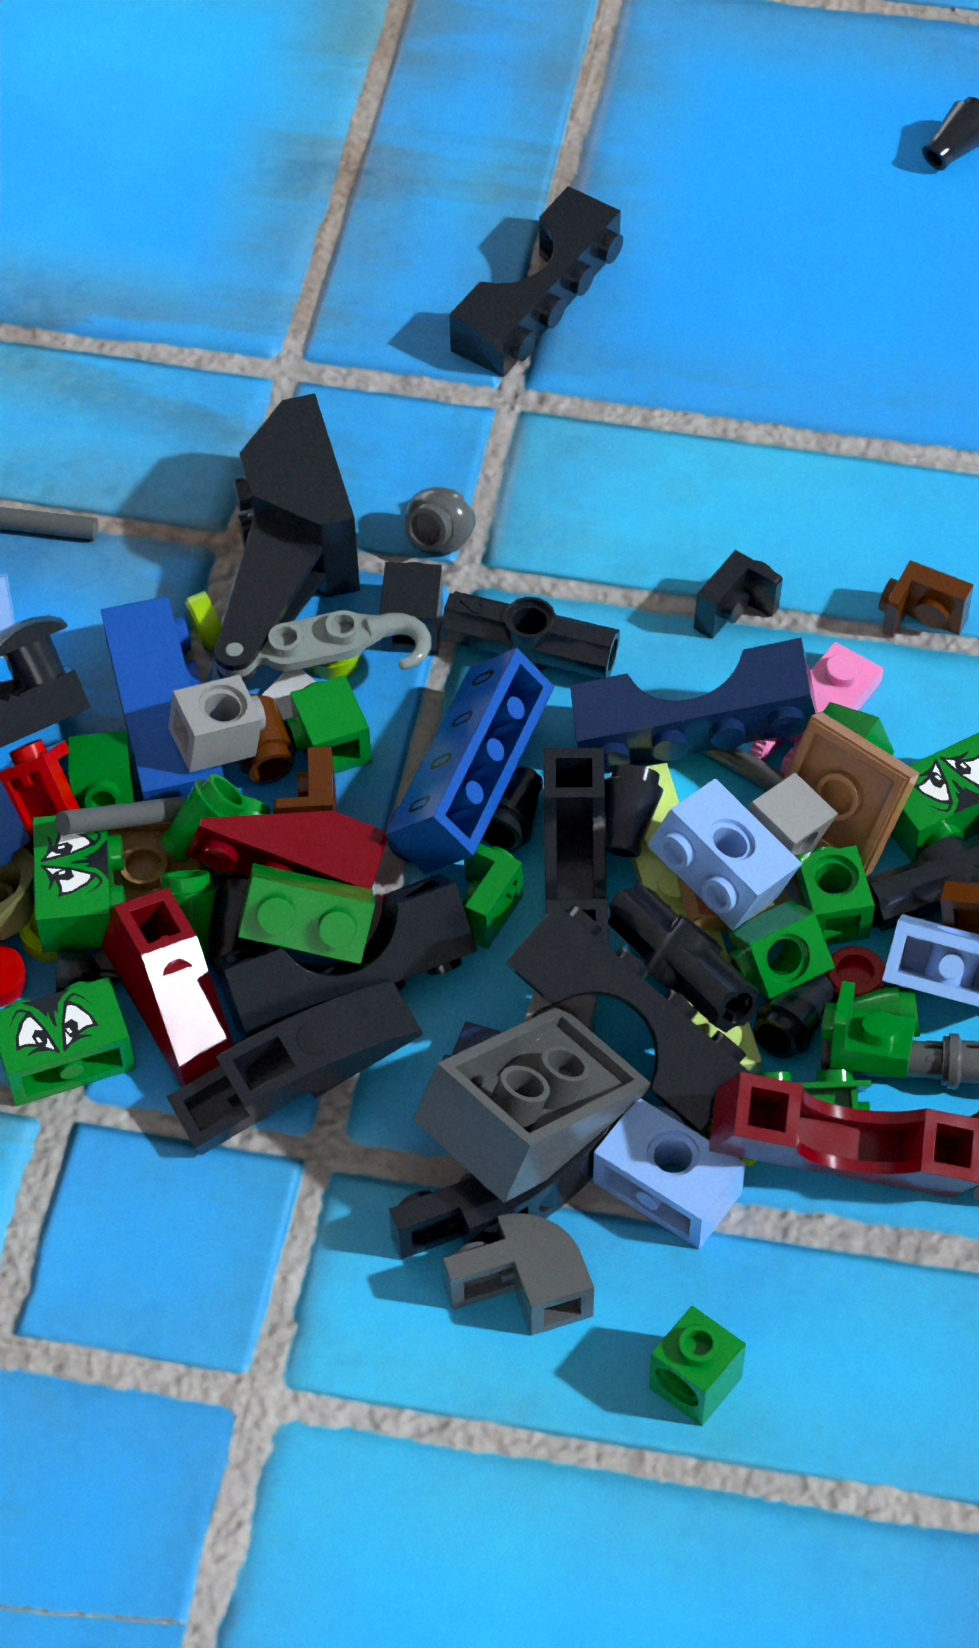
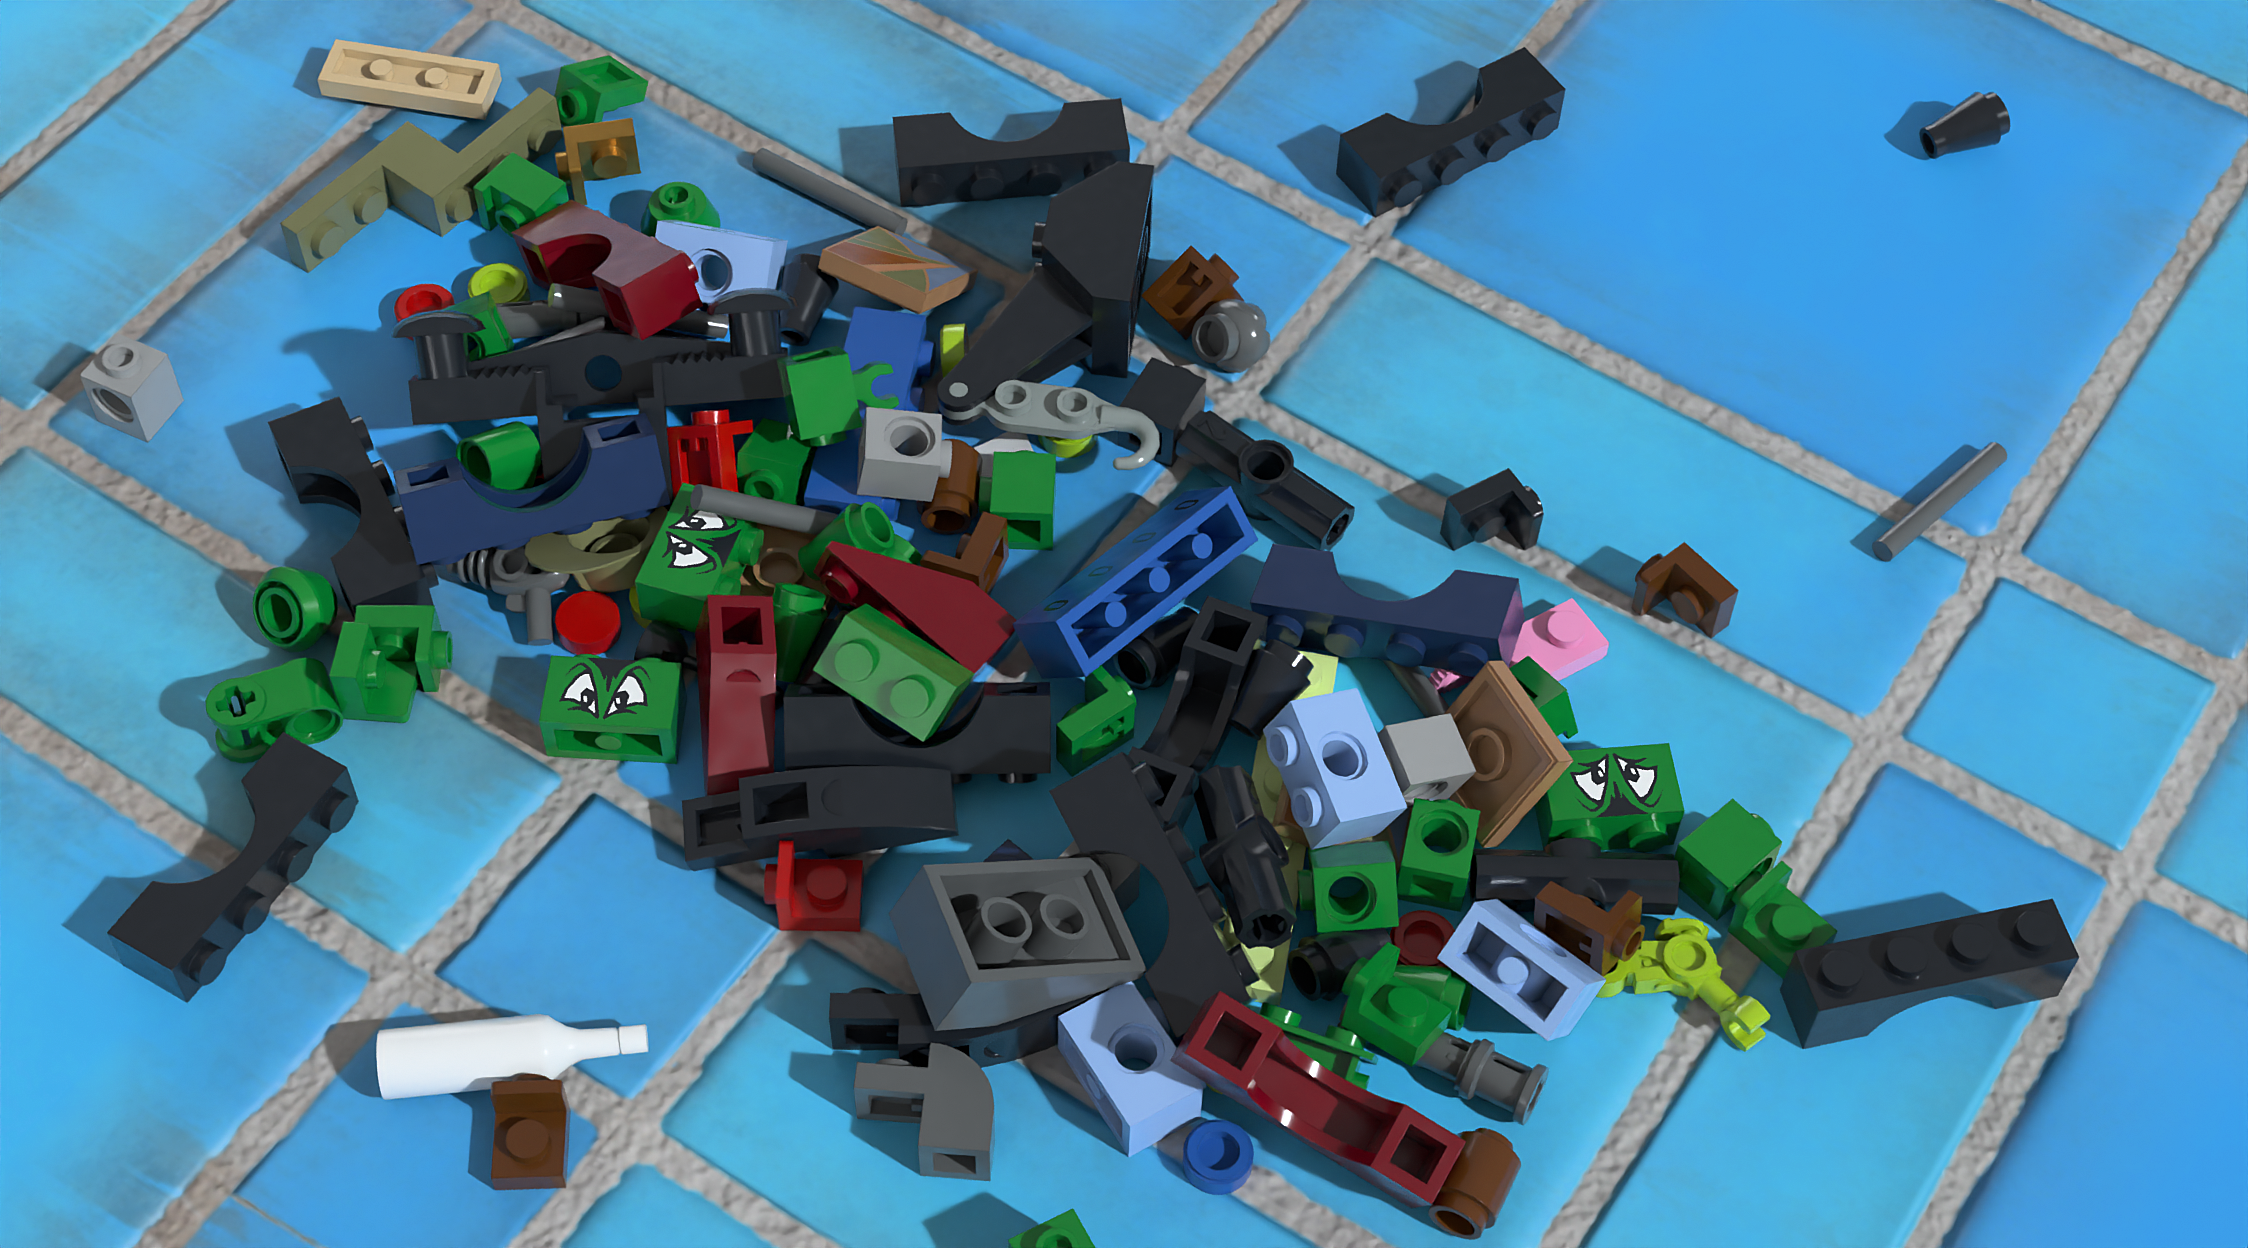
camera: 20 degrees right, 0 degrees up
none -> white piece [376,1014,649,1100]
none -> reddish brown bracket [490,1074,571,1190]
none -> red bracket [764,840,864,932]
none -> green brick [777,346,899,446]
none -> black cone [779,253,840,346]
none -> tile [818,226,978,314]
none -> black arch [892,98,1130,207]
none -> reddish brown bracket [1141,245,1245,340]
none -> blue tile [1182,1120,1254,1195]

